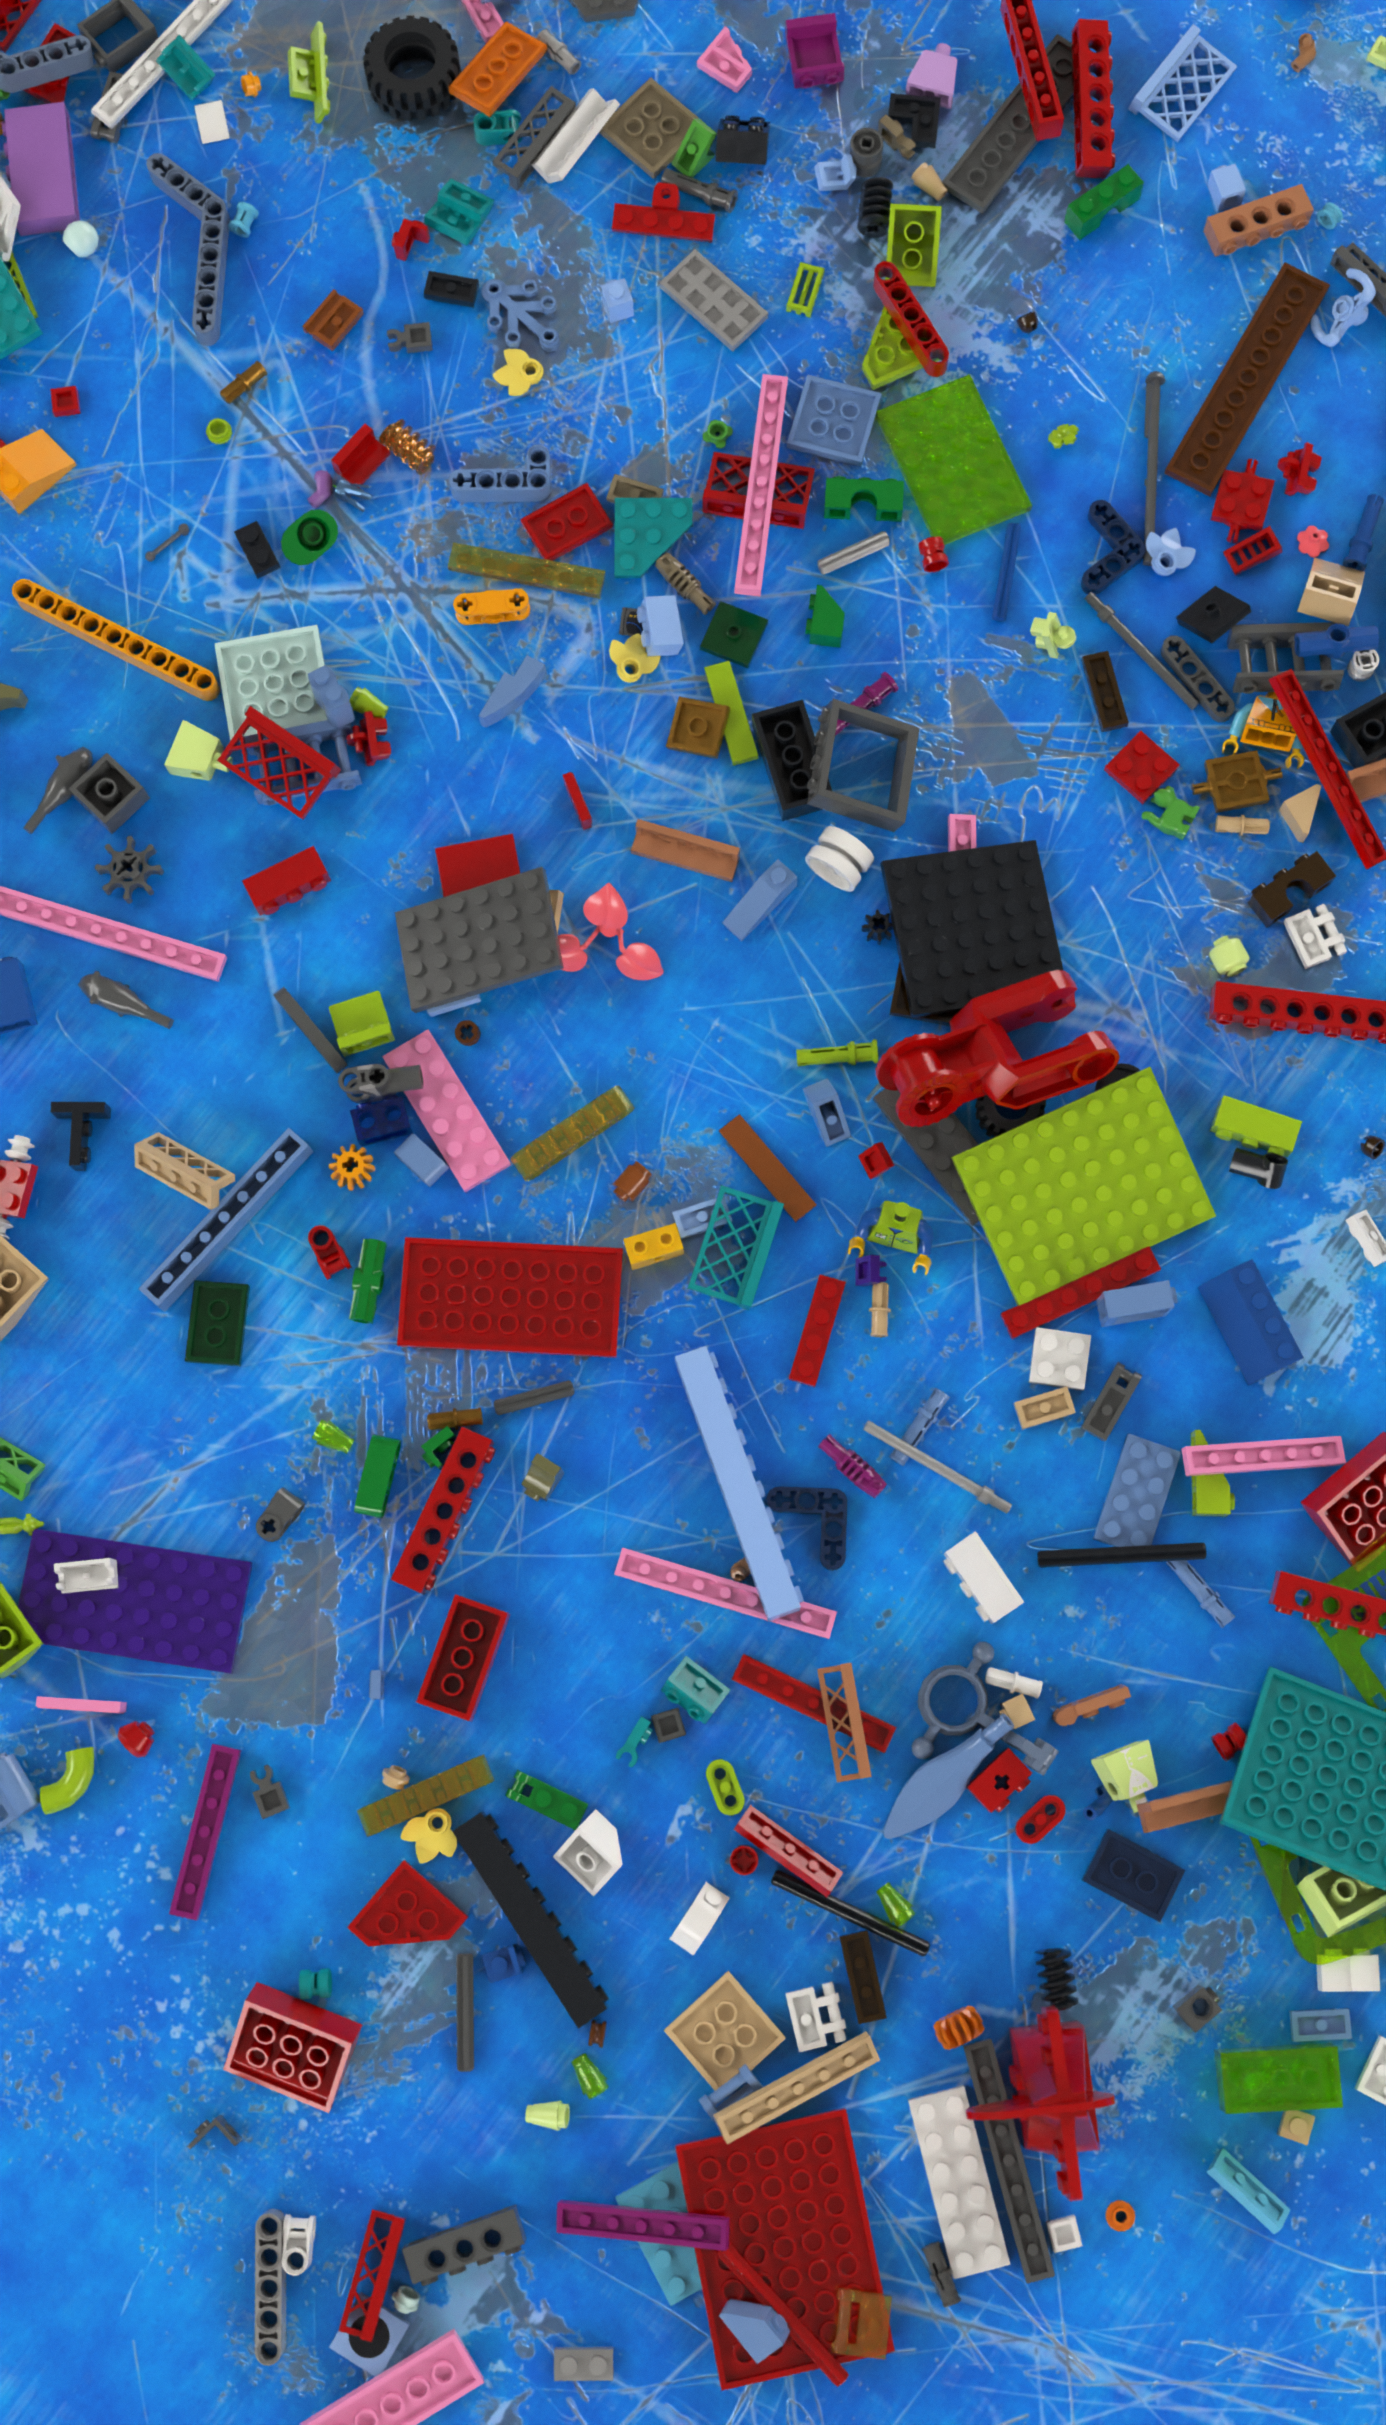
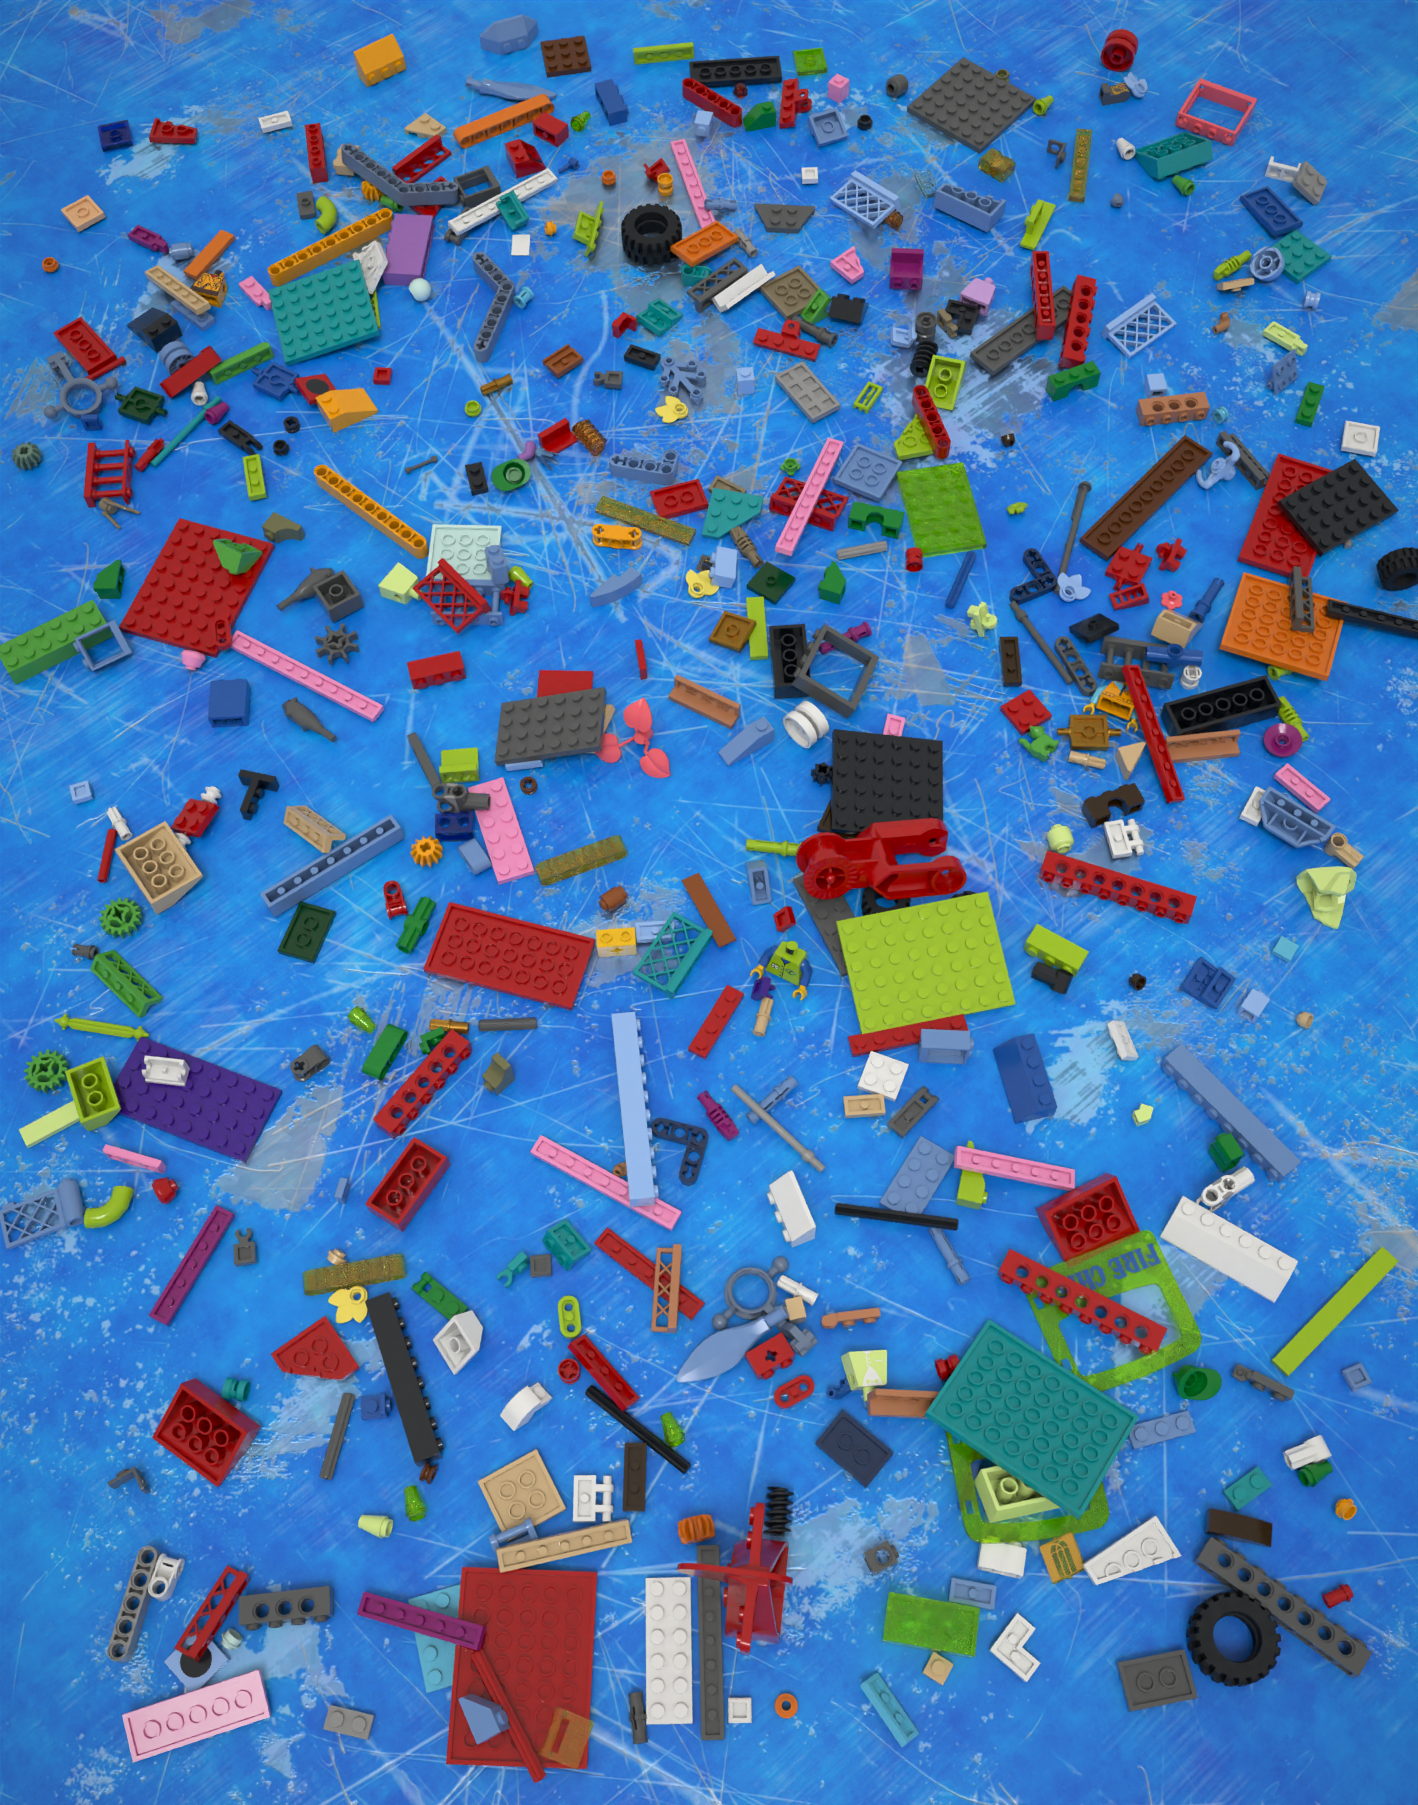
camera: 10 degrees right, 15 degrees down
tan cone [911,162,948,201] -> none

